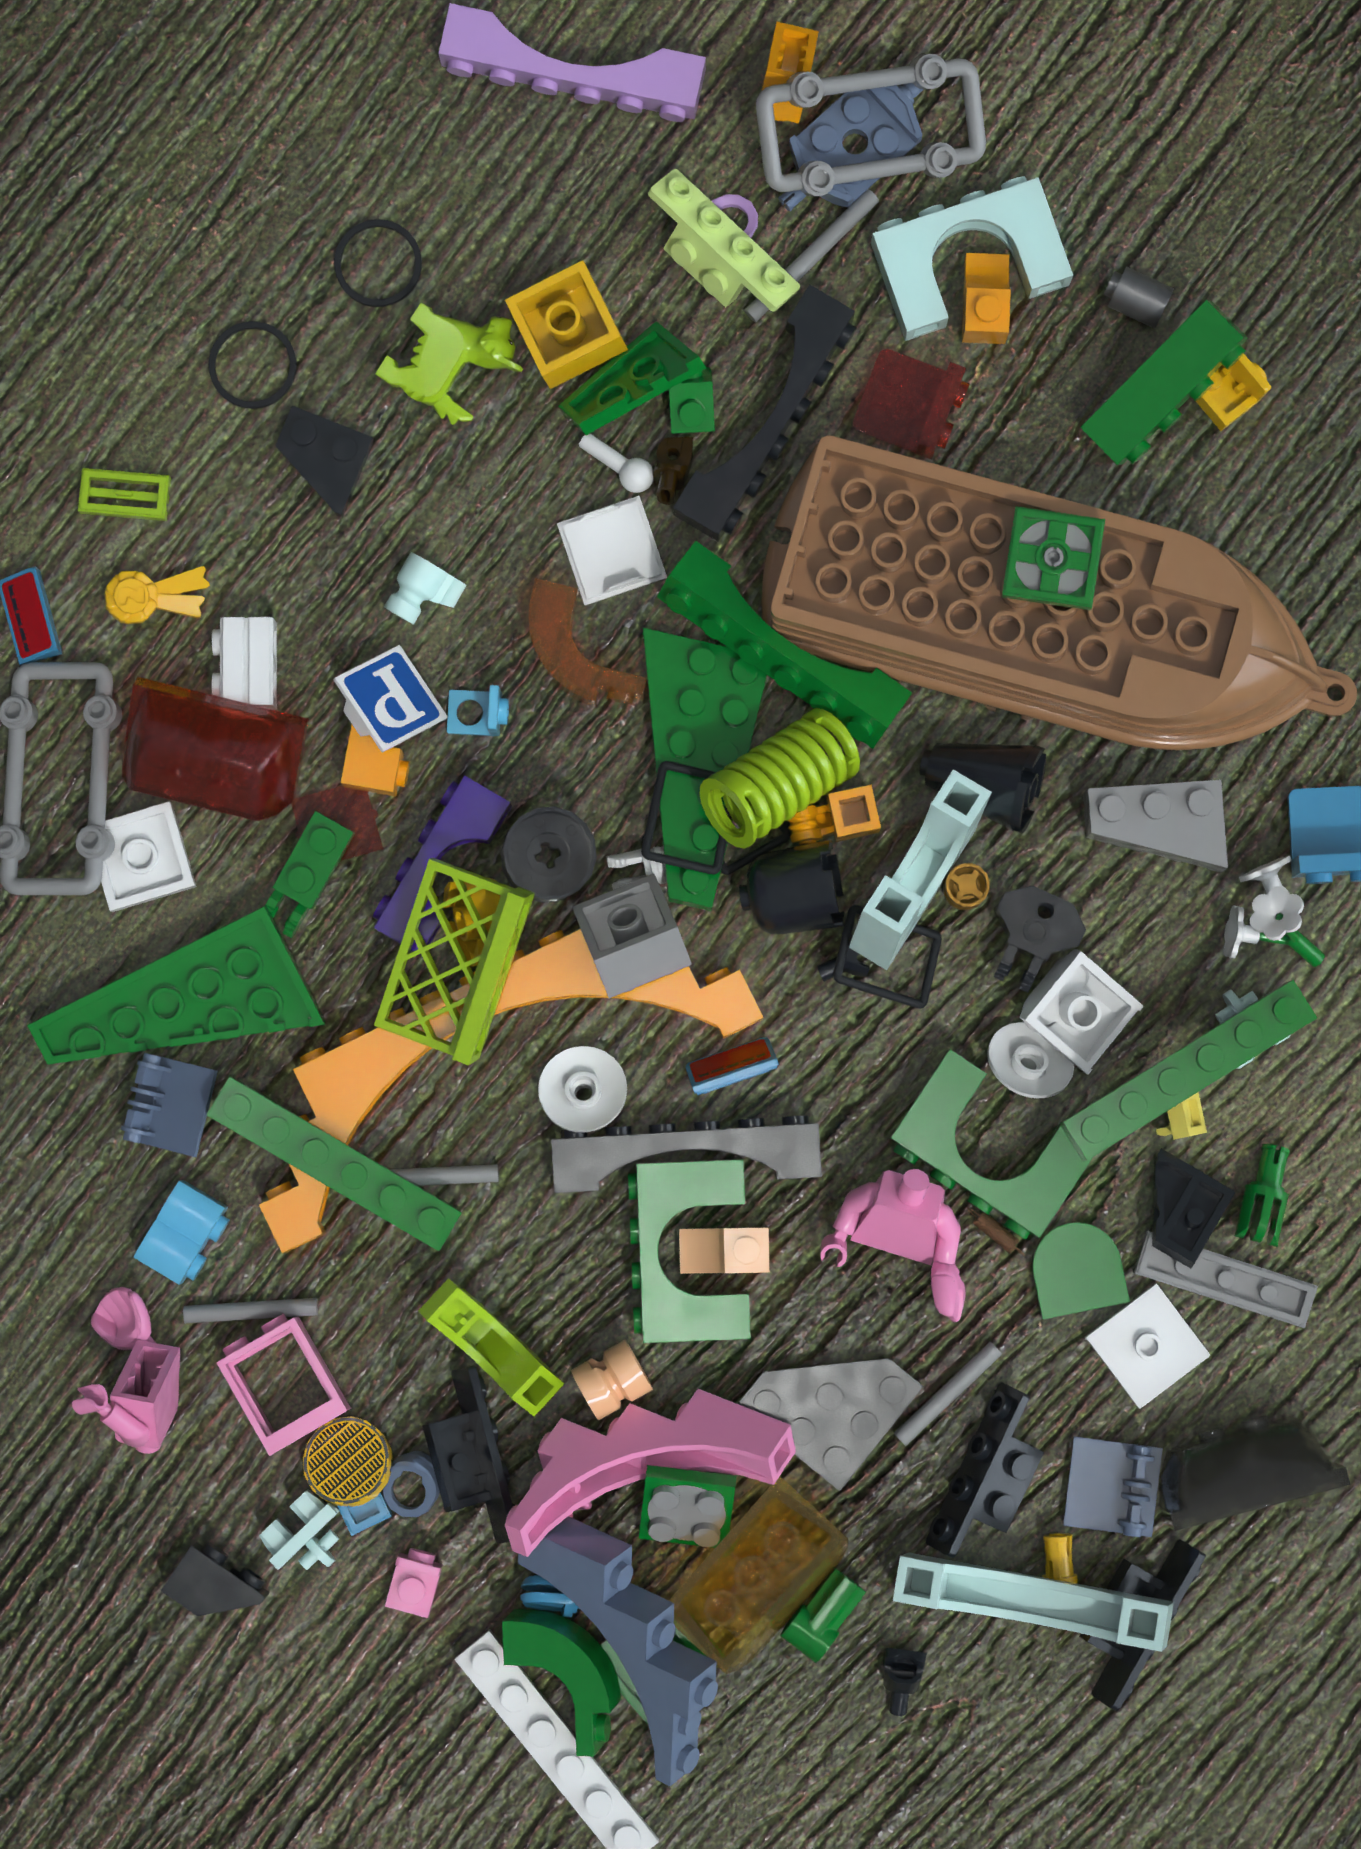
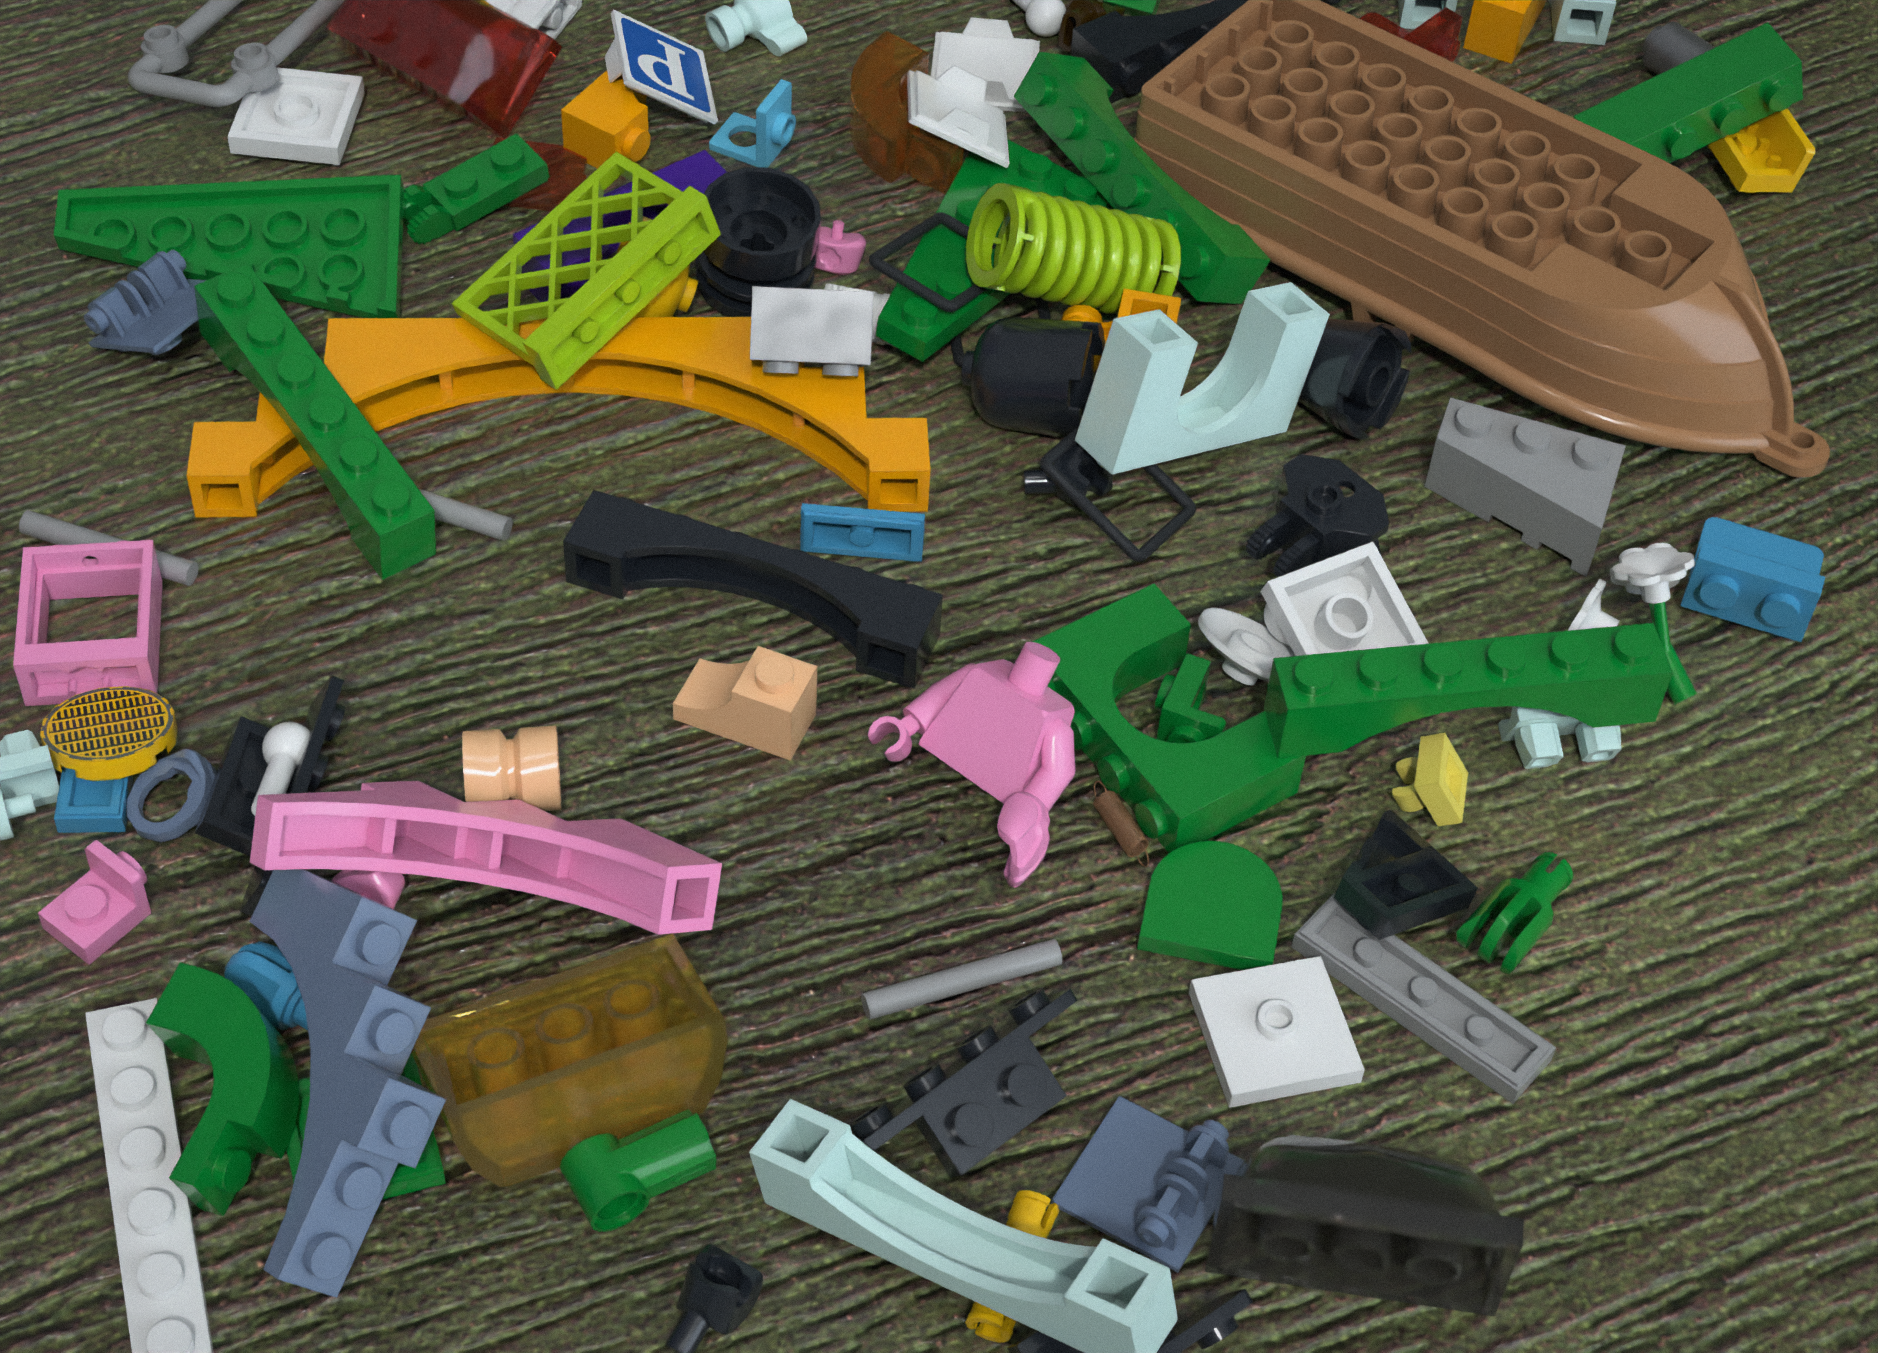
camera: 15 degrees right, 35 degrees down
medium azure brick [133,1180,230,1285] -> none
lime arch [418,1278,564,1416] -> none
white dish [538,1046,627,1132] -> none
arch [628,1160,751,1343] -> none
light grey piece [639,1465,737,1549] -> none
plate [737,1358,923,1491] -> none
pearl gold wheel [943,863,990,910] -> none
green piece [1002,506,1105,610] -> none
none -> white bar [251,722,310,816]
none -> bright pink piece [815,220,867,275]
none -> white piece [907,64,1010,168]
none -> green bracket [1155,653,1226,743]

